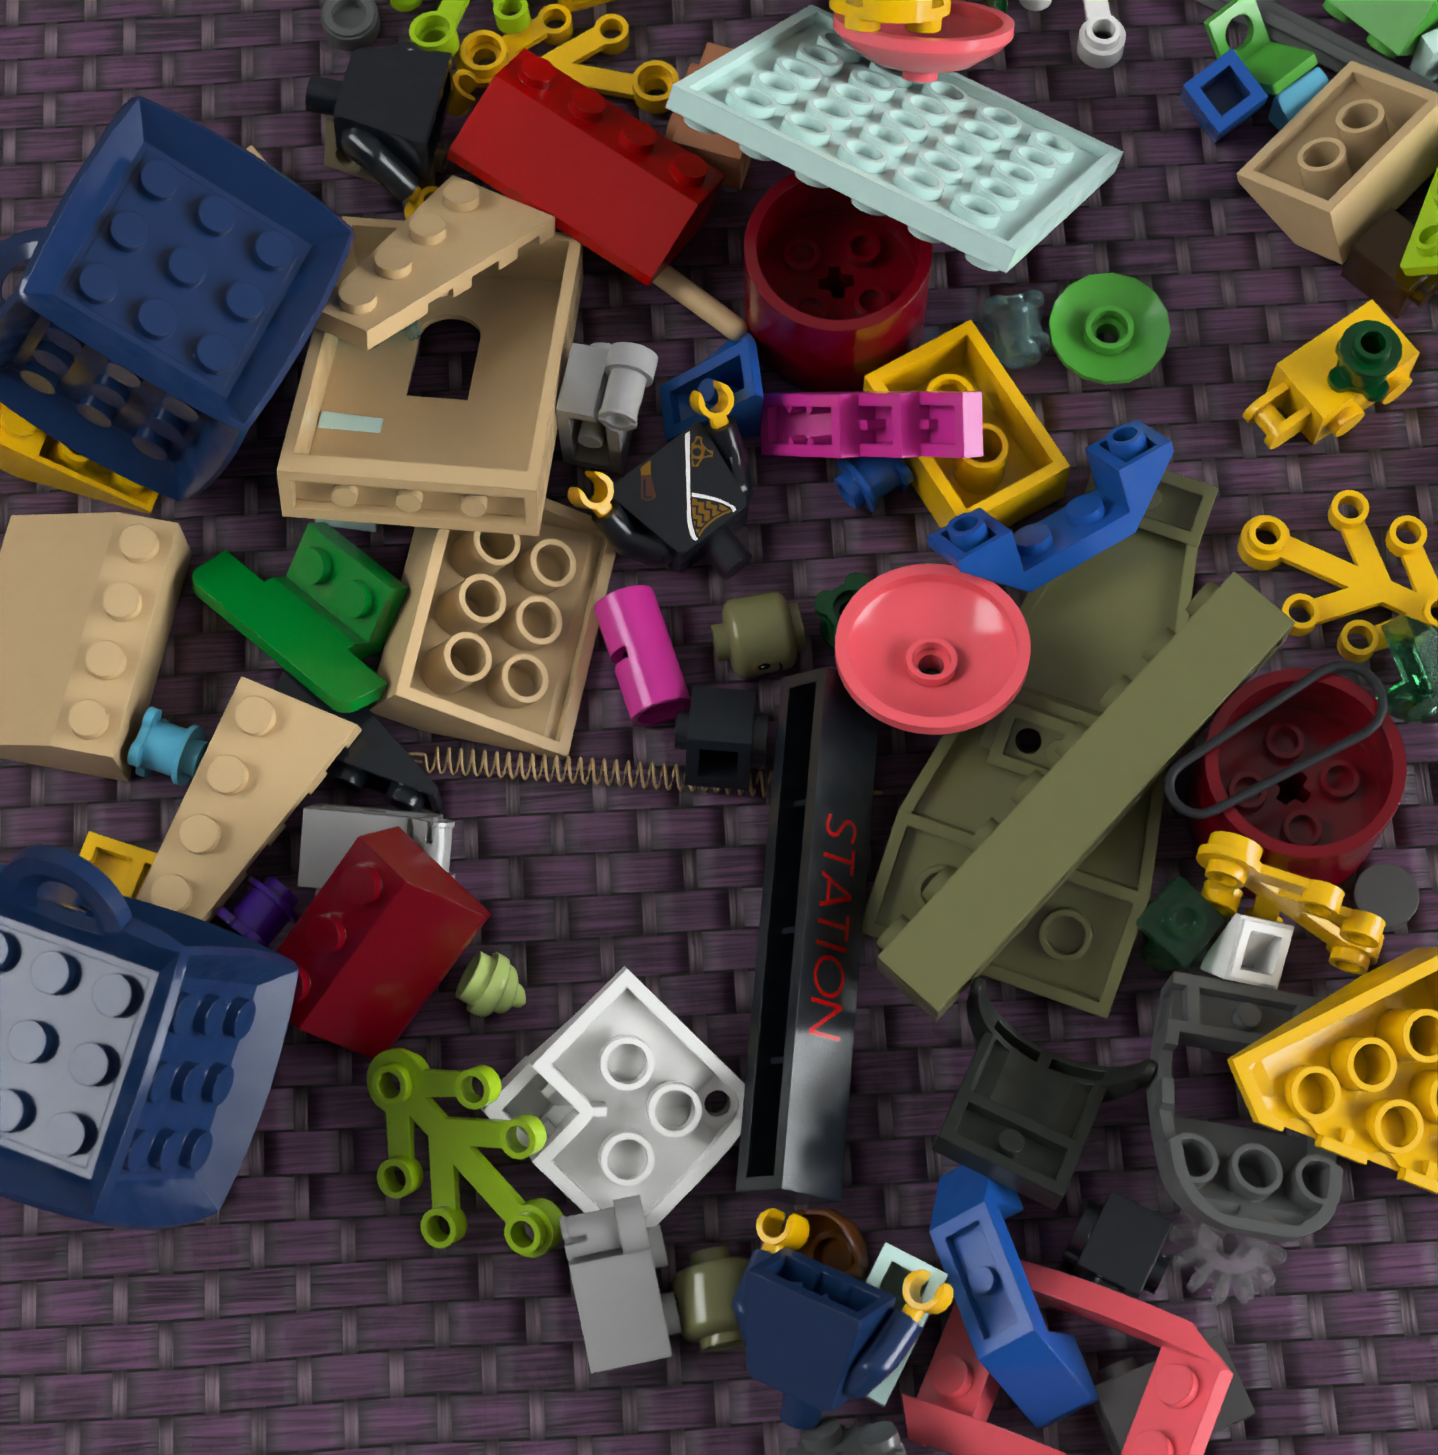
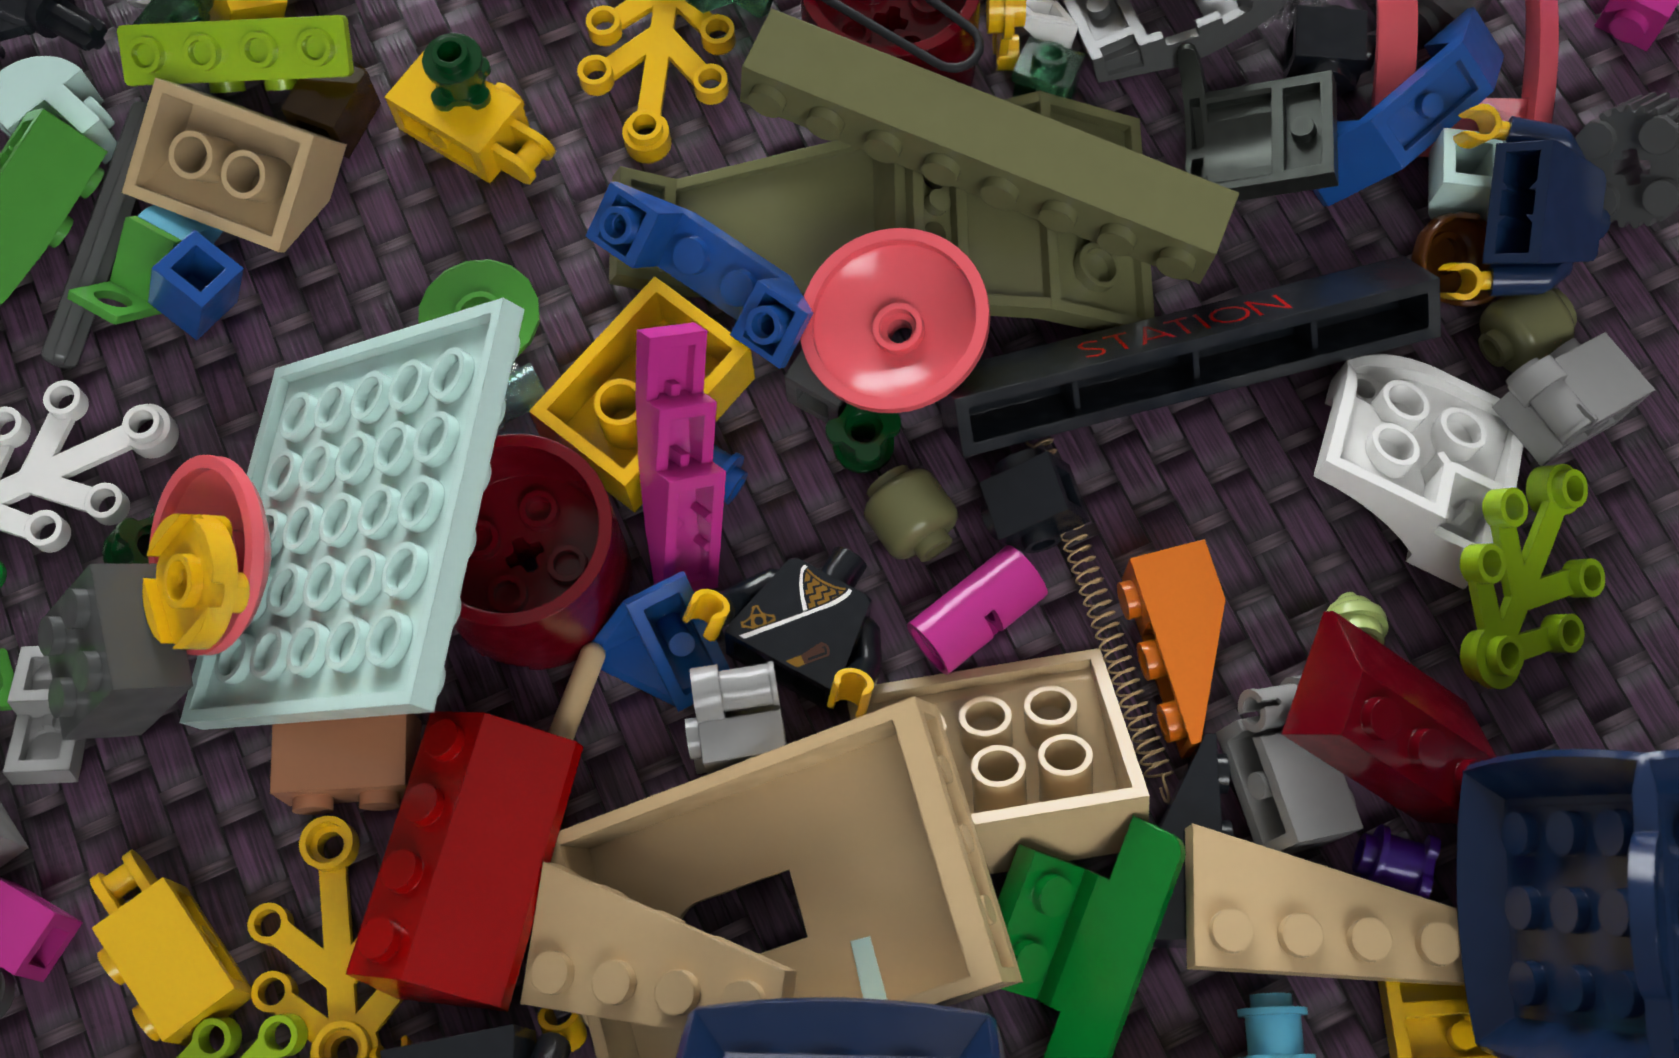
camera: 110 degrees left, 0 degrees up
none -> orange slope [1117,539,1226,759]

